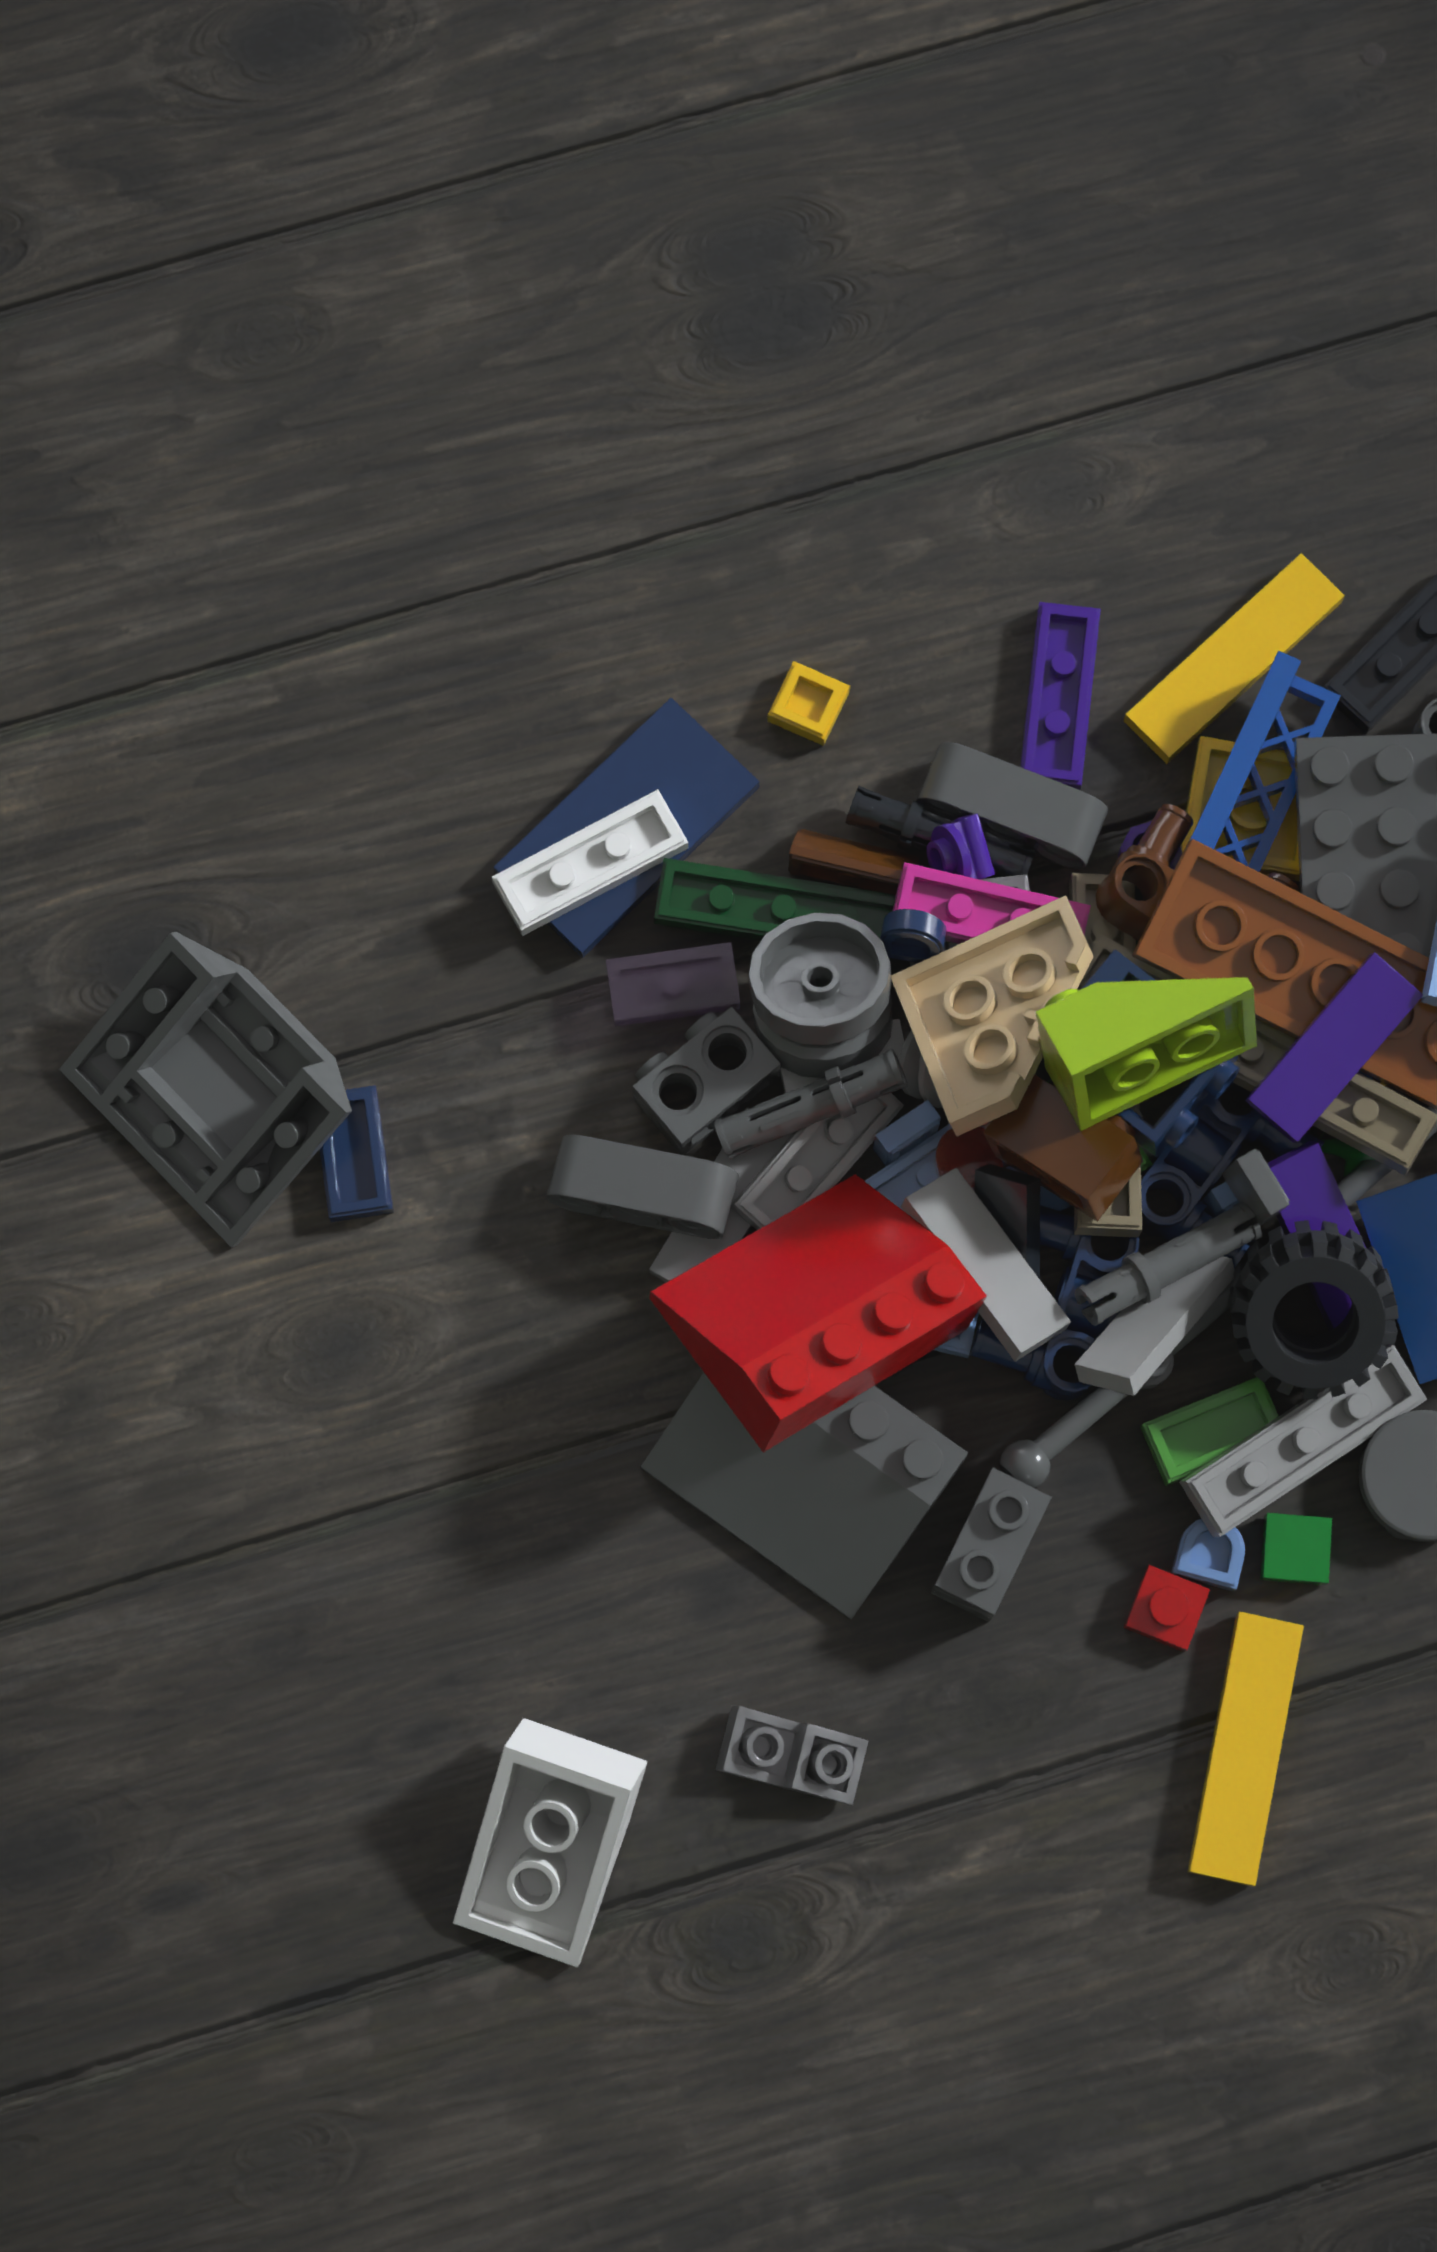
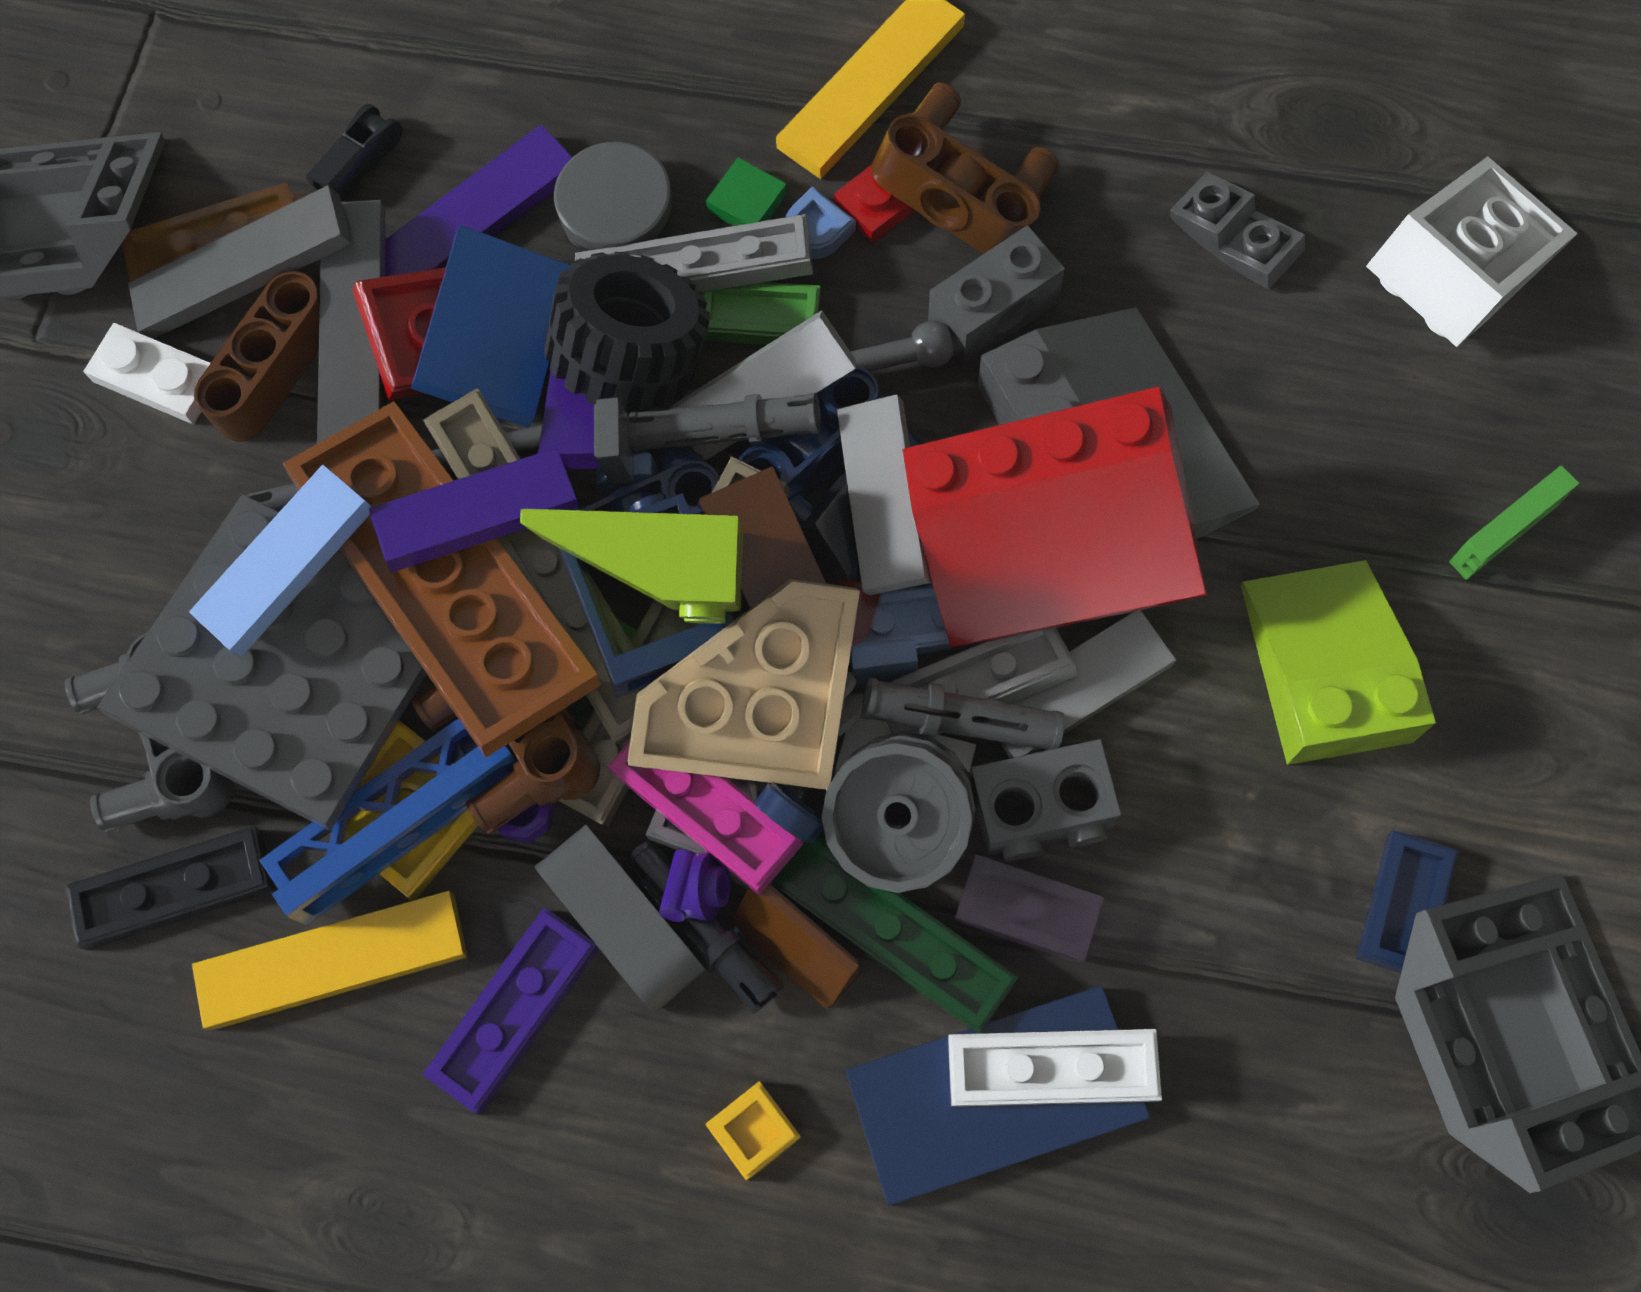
camera: 145 degrees left, 5 degrees down
dark grey beam [546,1134,739,1239] -> none
none -> reddish brown piece [871,83,1059,254]
none -> lime slope [1241,560,1436,765]
none -> bright green tile [1449,465,1580,580]

